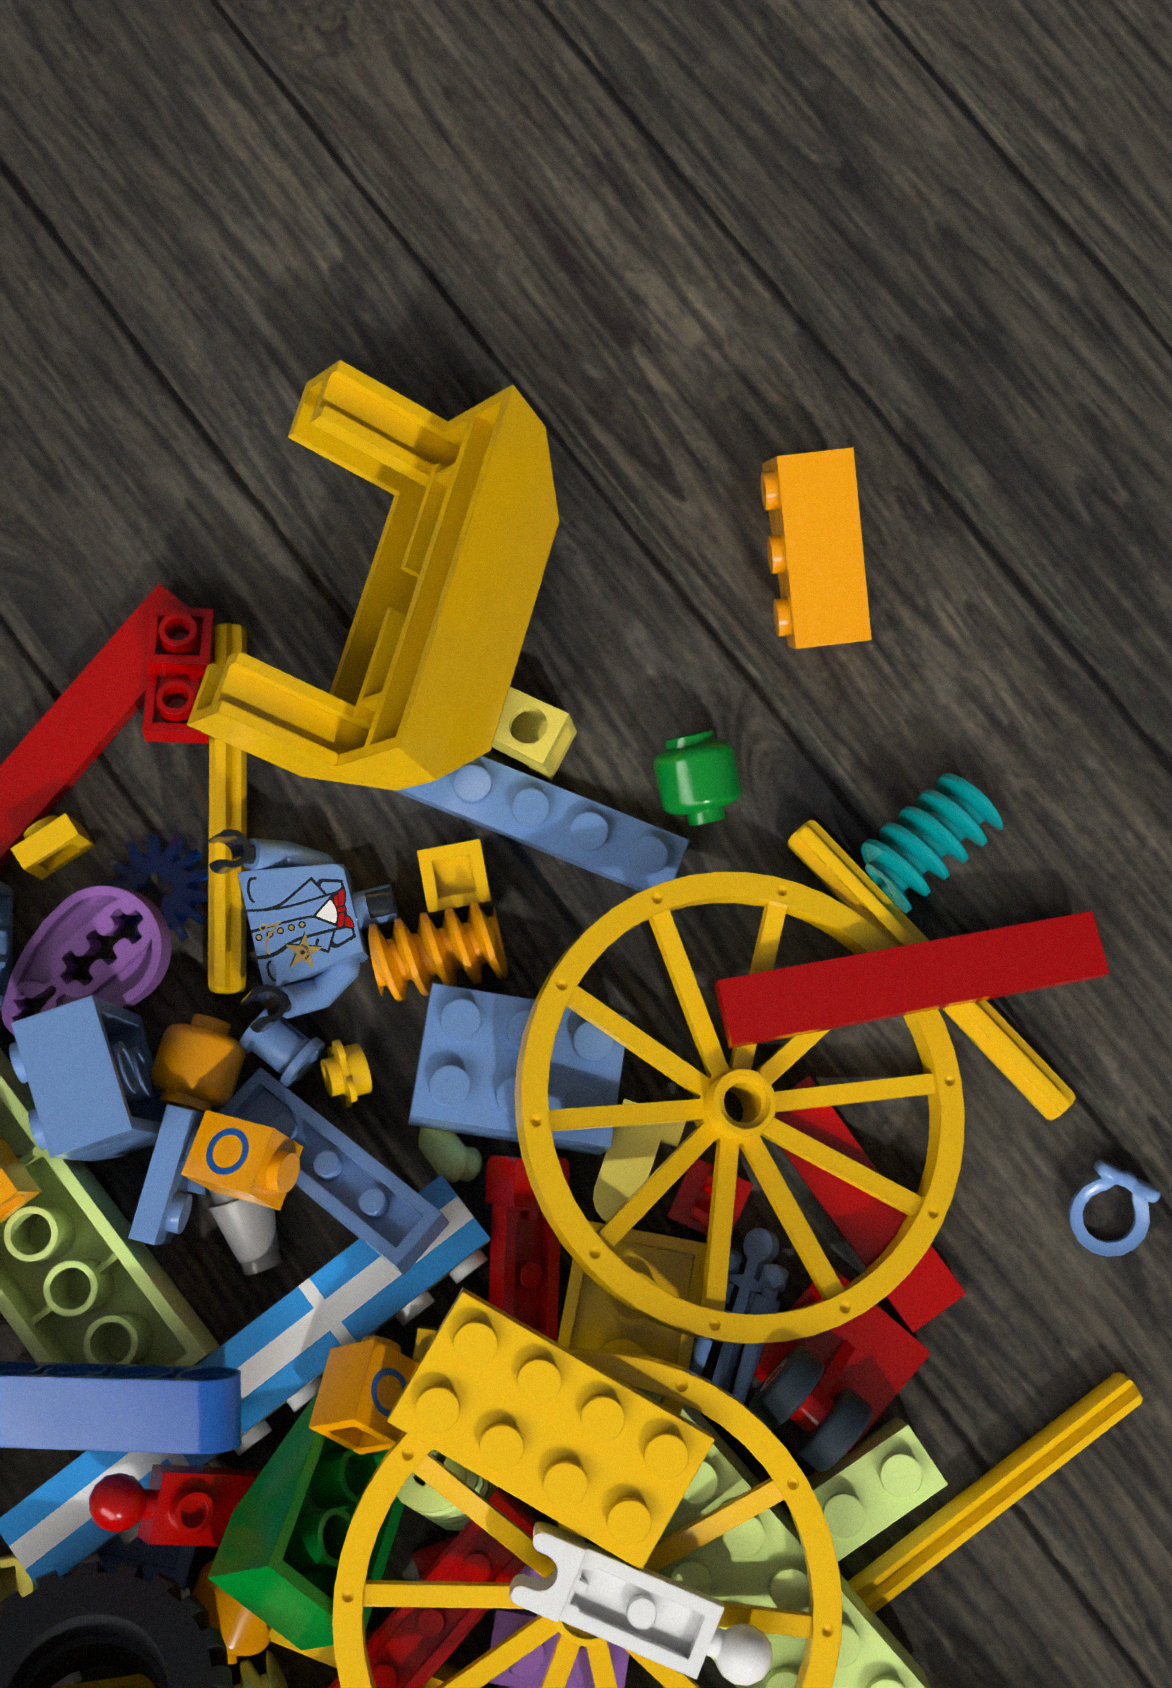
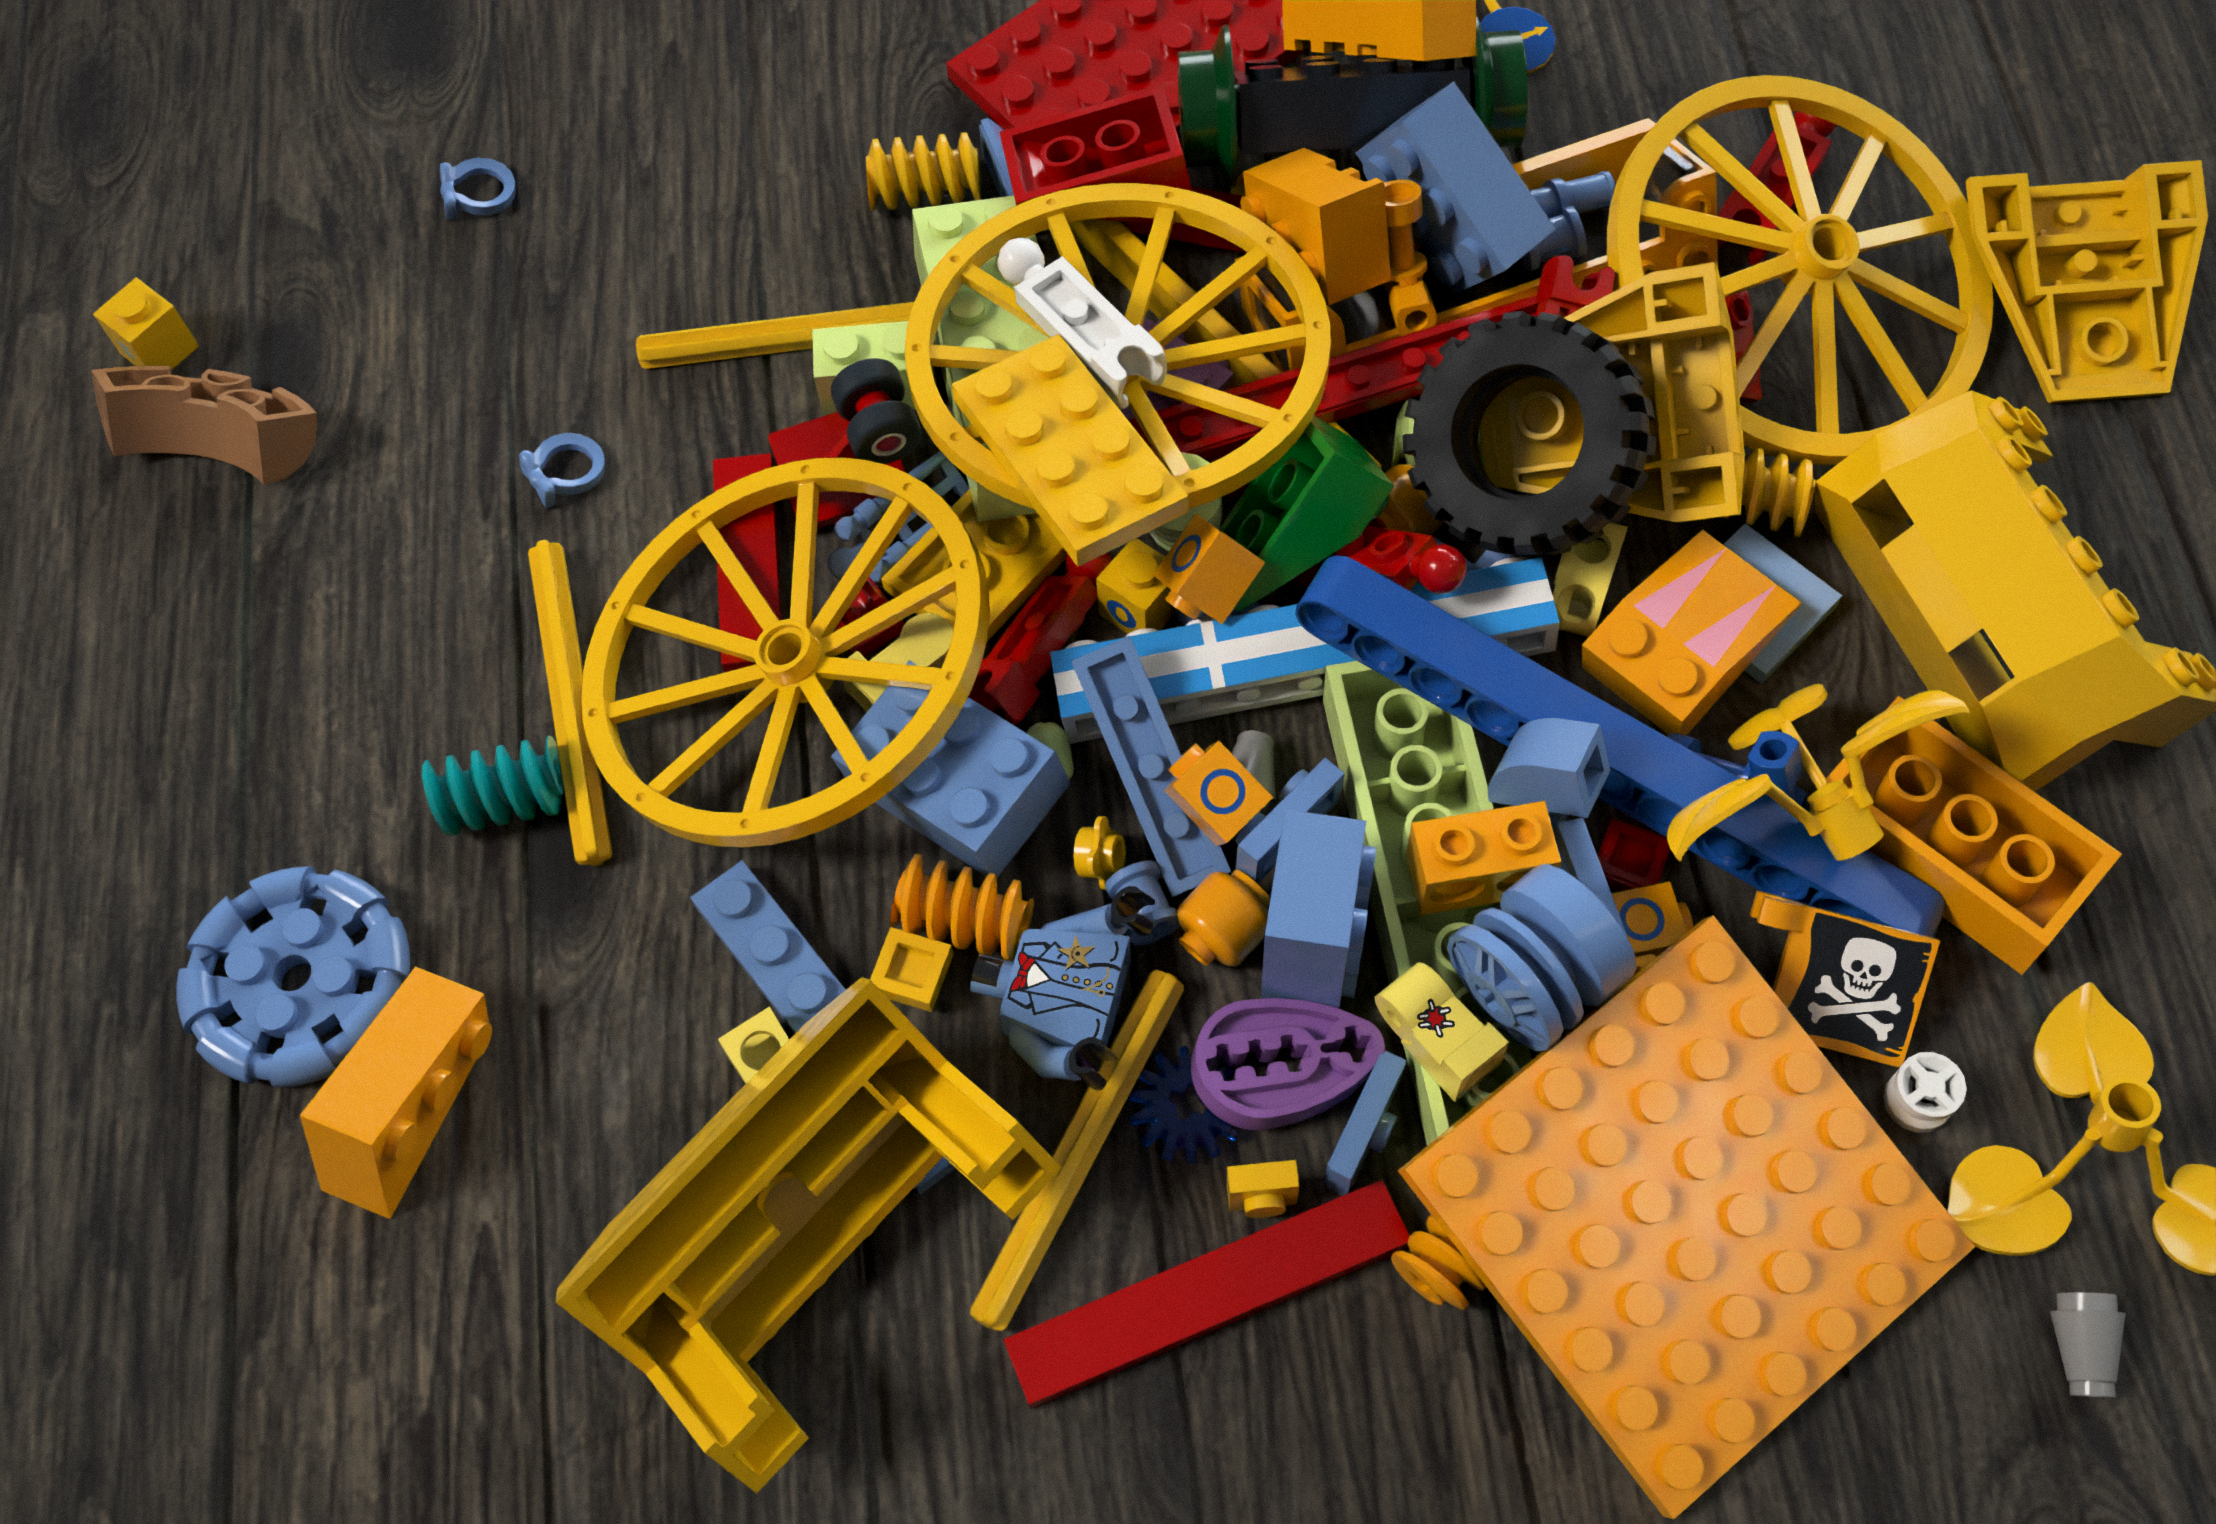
camera: 150 degrees left, 15 degrees down
red slope [142,607,215,744] -> none
green head [653,729,742,826] -> none
red tile [714,911,1110,1049] -> none
none -> medium blue plate [176,866,411,1088]

